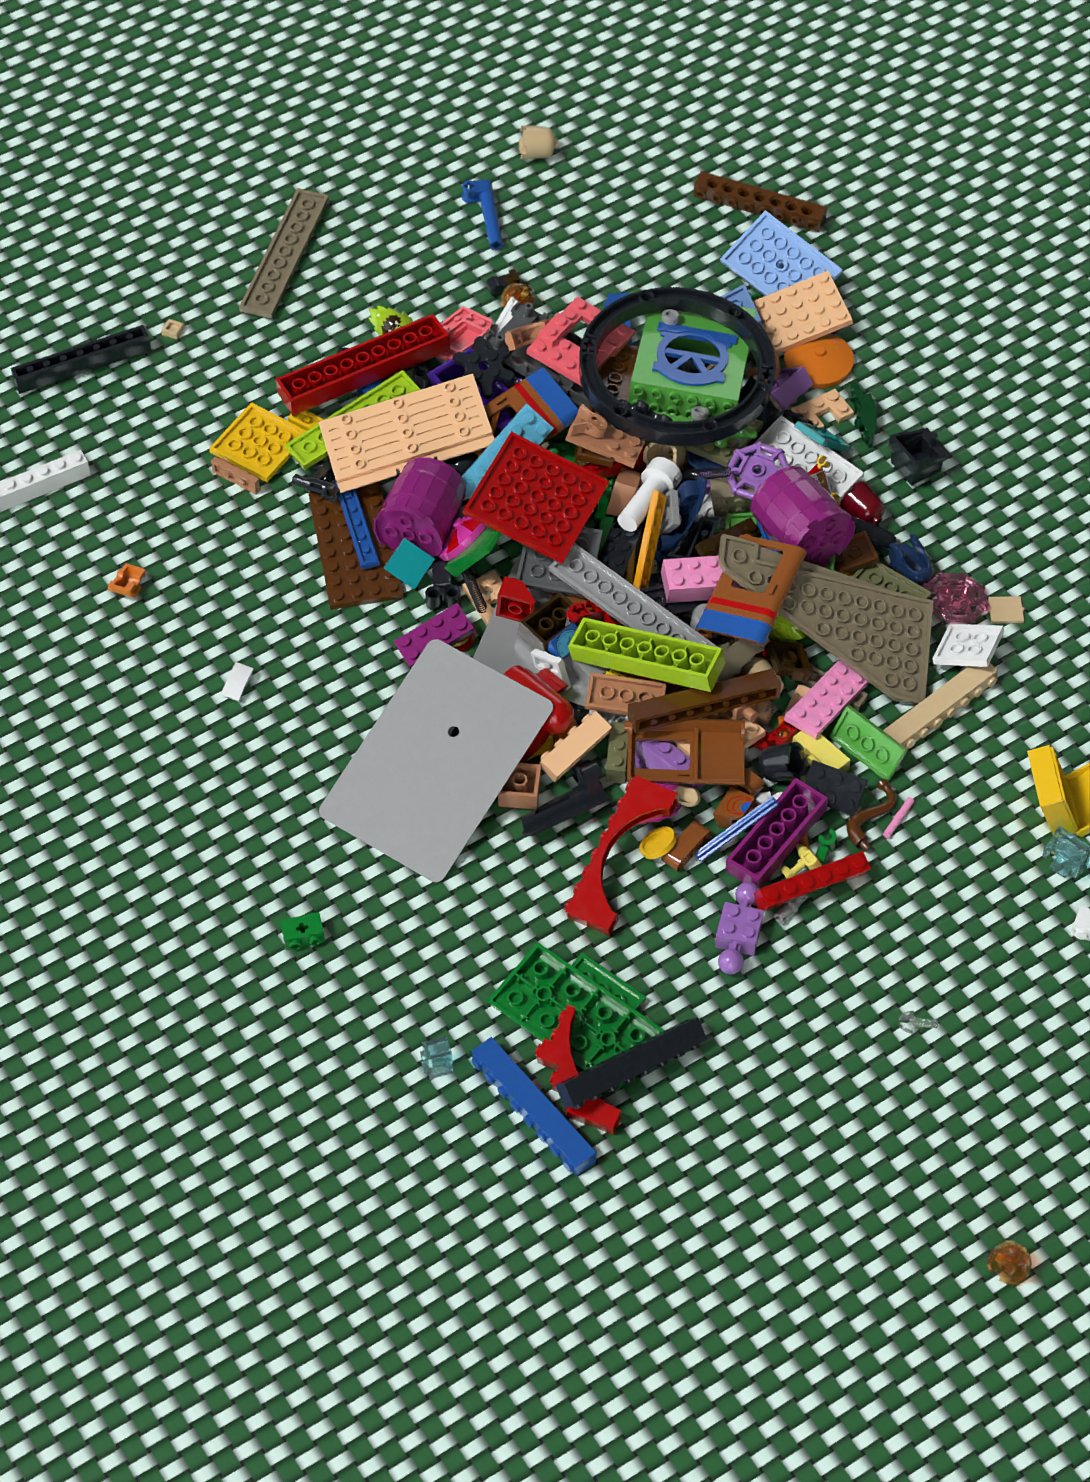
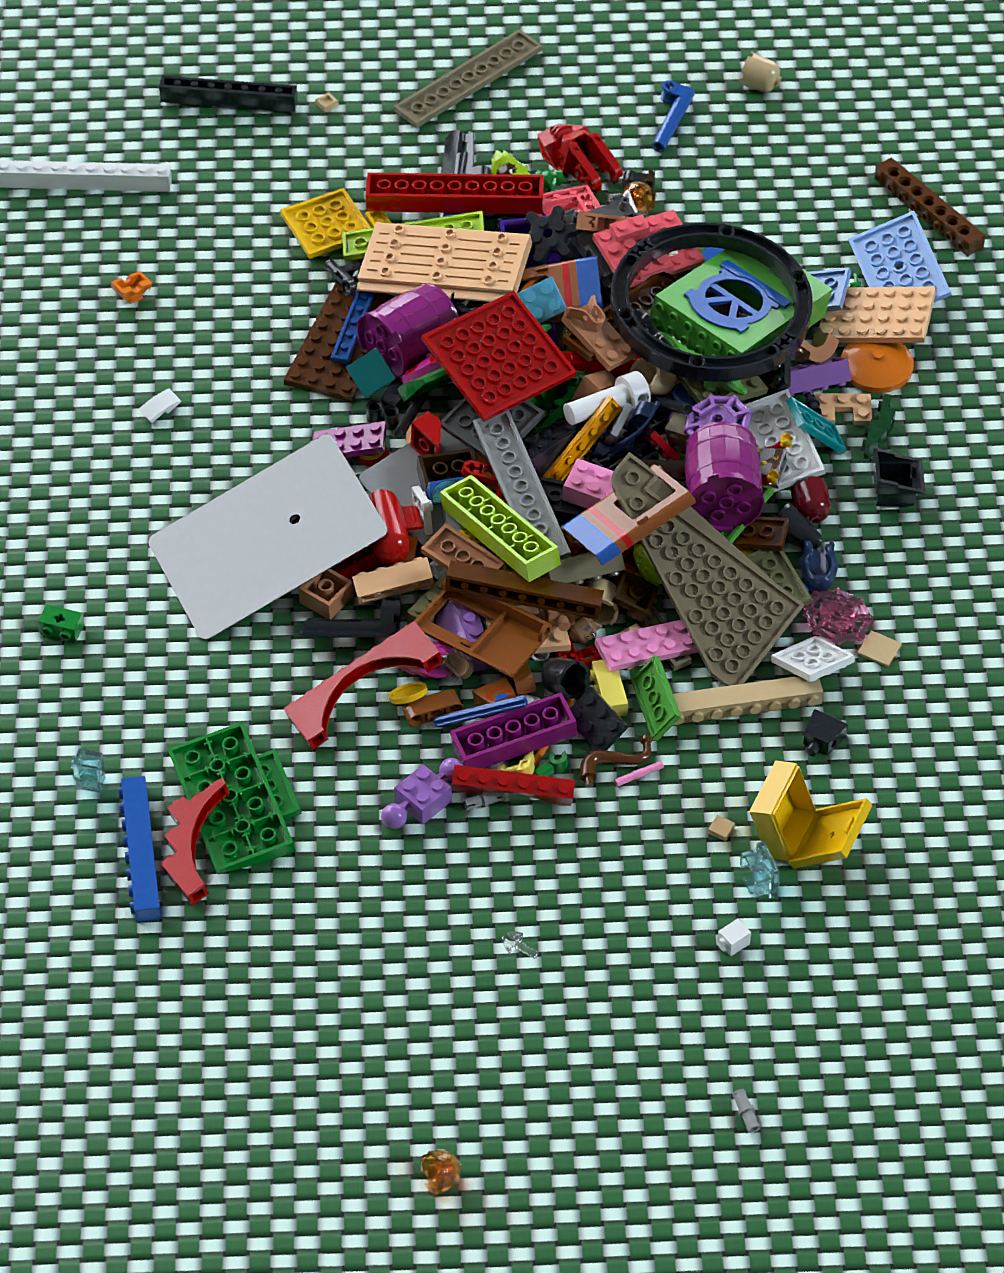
camera: 30 degrees right, 5 degrees down
nougat plate [211,456,260,494] -> none
black brick [555,1017,708,1109] -> none
light grey tile [661,309,680,325] -> none
light grey tile [691,406,709,420] -> none
none -> panel [441,130,492,174]
none -> green animal [535,169,565,192]
none -> red connector [537,124,623,193]
none -> red plate [642,427,680,461]
none -> tan tile [708,815,735,841]
none -> black torso [803,709,848,757]

